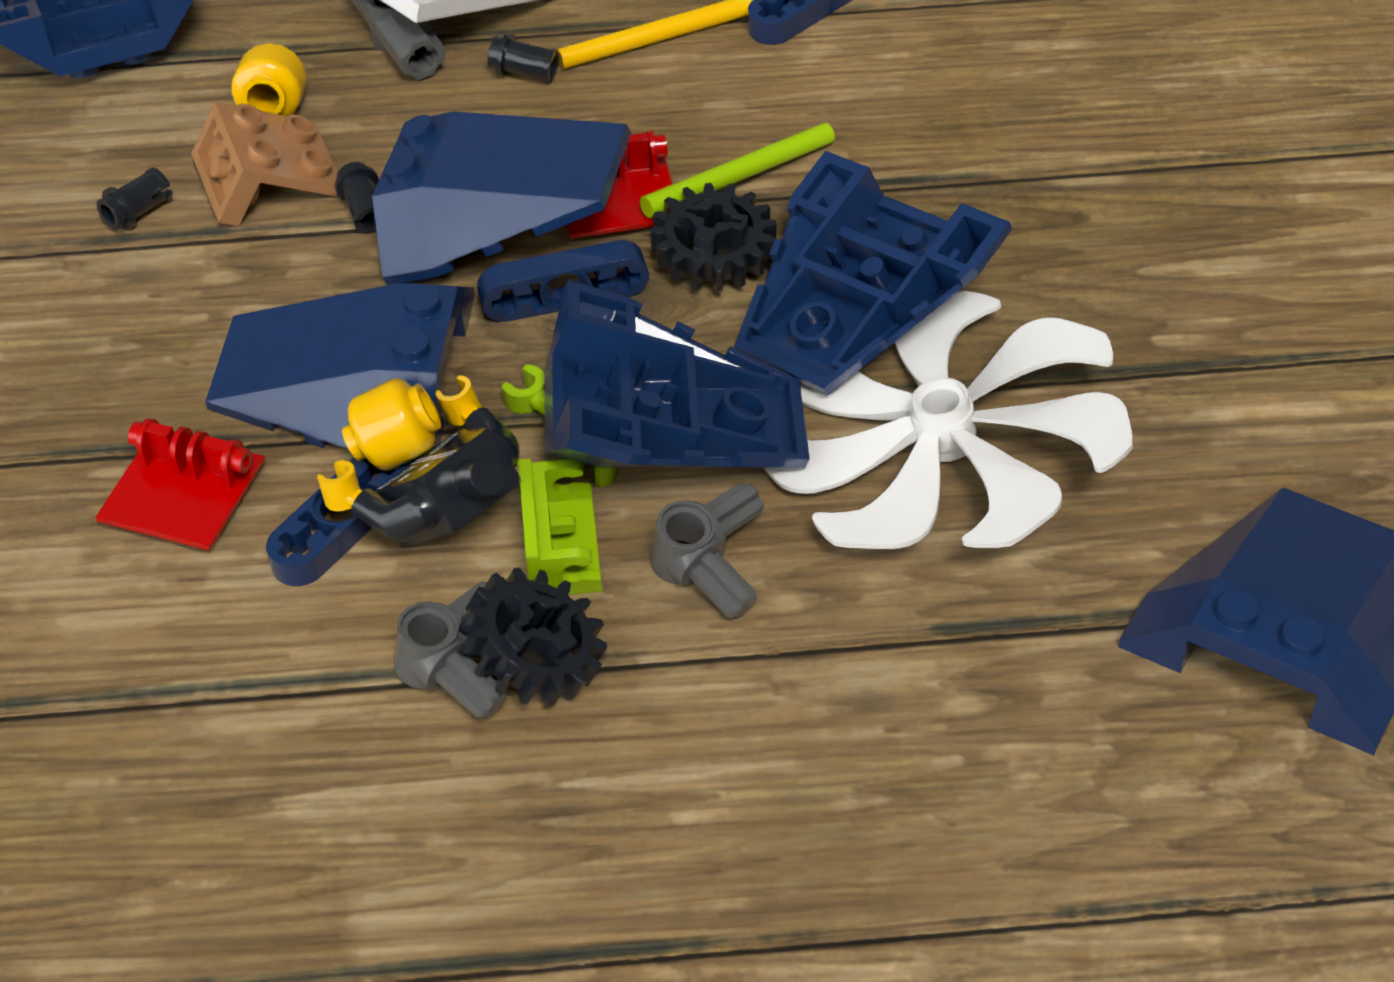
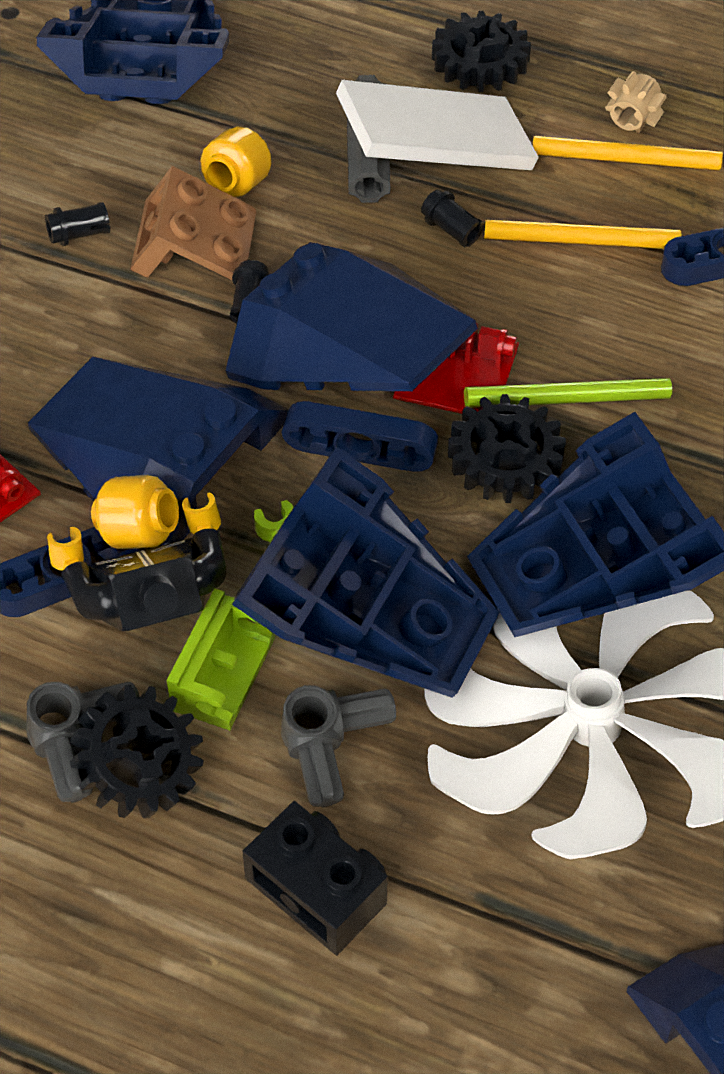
camera: 25 degrees right, 5 degrees up
none -> black brick [242,800,388,956]

